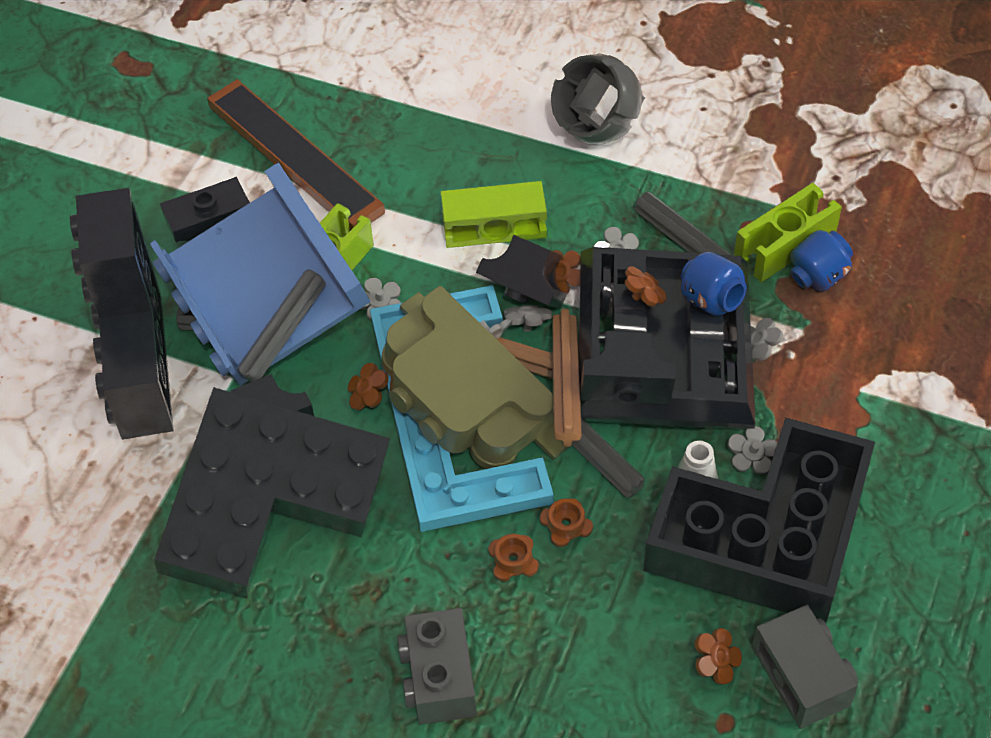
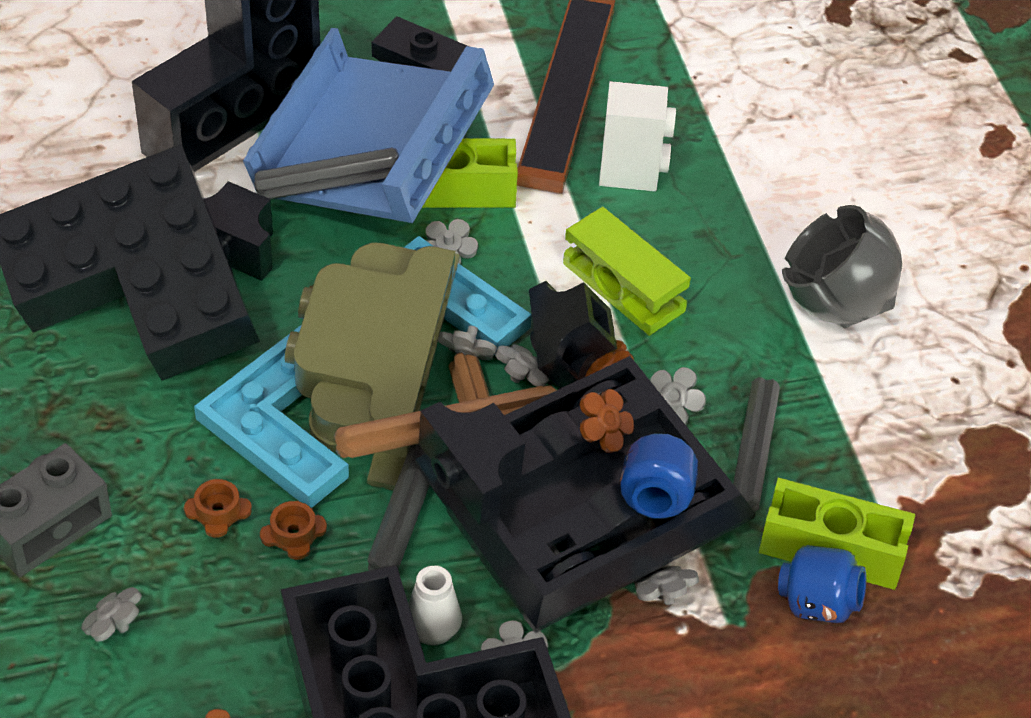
camera: 50 degrees right, 5 degrees down
none -> light grey plant [81,587,142,642]
none -> white brick [599,81,676,191]

